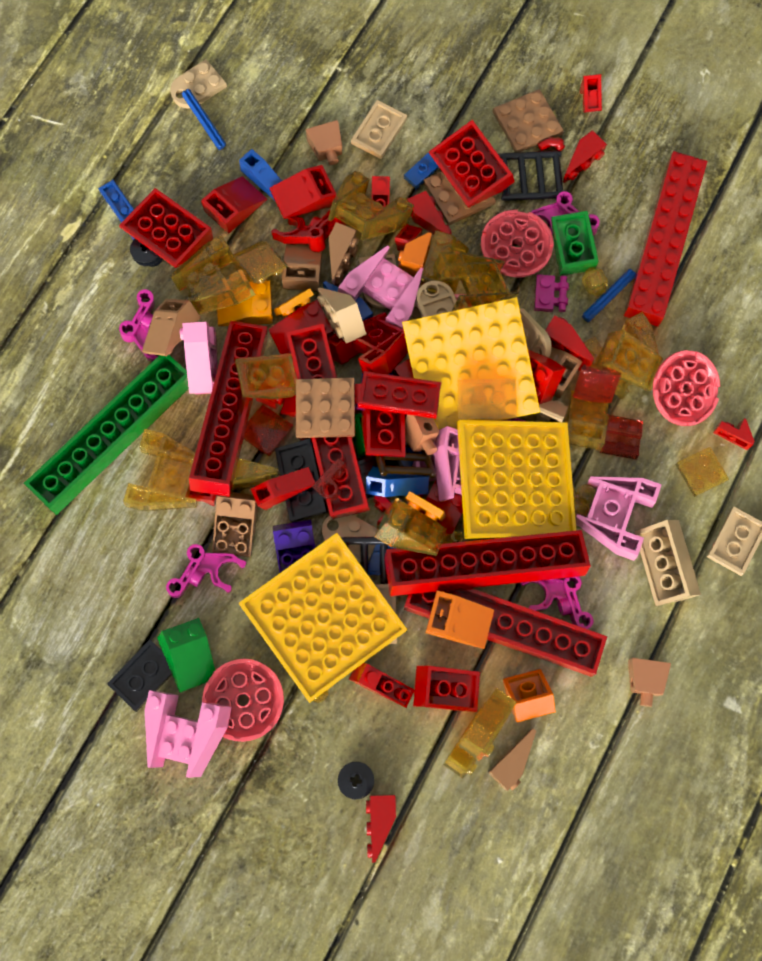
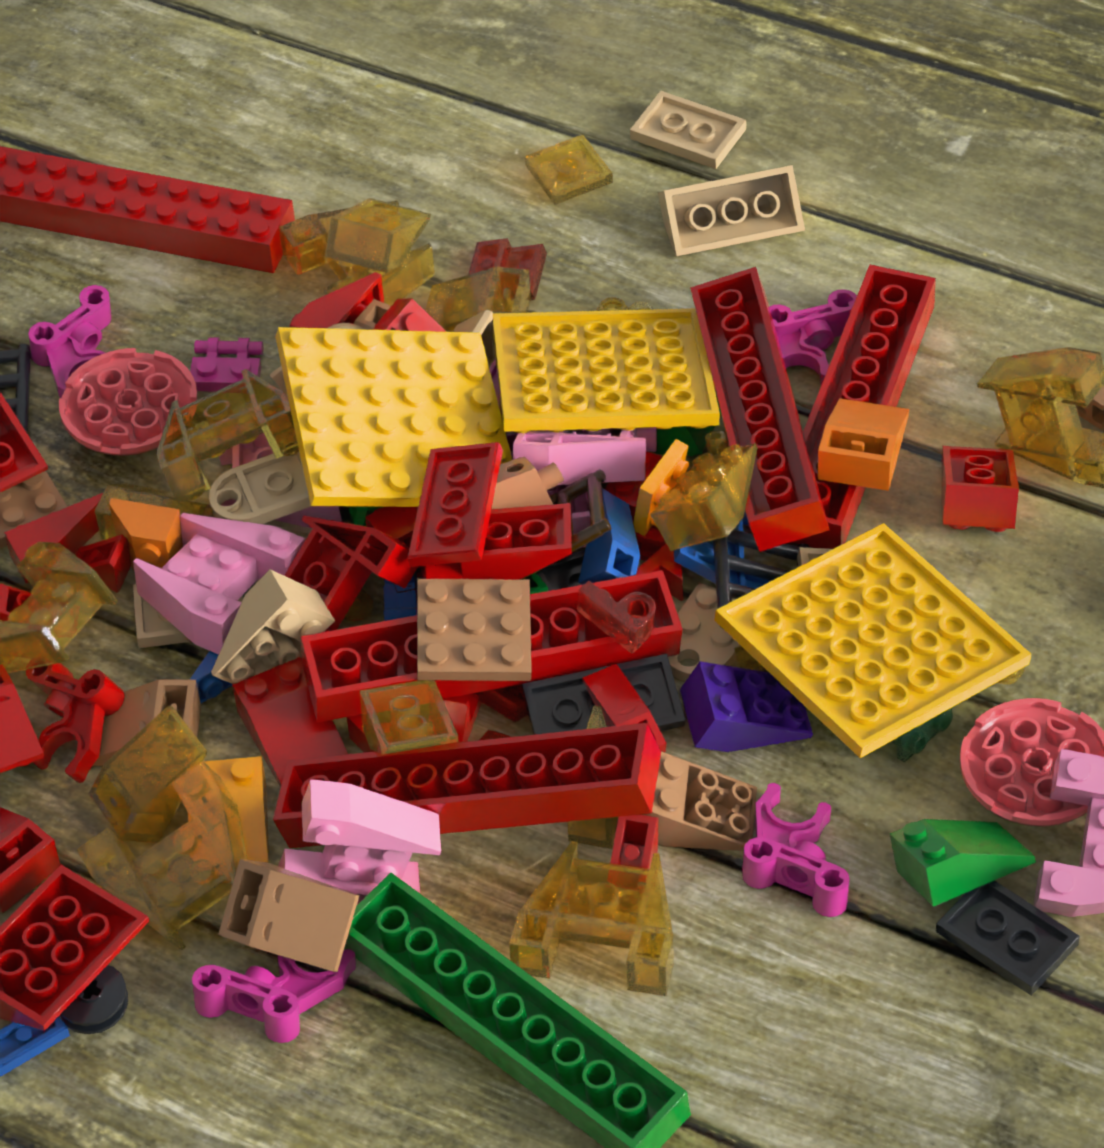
camera: 85 degrees left, 25 degrees down
light orange plate [273,288,314,317] -> none
medium nougat slope [329,222,359,287] -> none
red slope [349,663,414,708] -> none
clear yellow slope [457,379,517,420] -> none
orange slope [503,669,556,723] -> none
green slope [551,211,599,276] -> none
clear red slope [573,365,622,403] -> none
bright pink wedge [576,476,662,561] -> none
clear yellow head [582,268,609,296] -> none
blue axle [582,269,636,322] -> none
nougat torso [628,658,671,707] -> none
coral brick [652,350,720,426] -> none
red slope [713,418,755,450] -> none

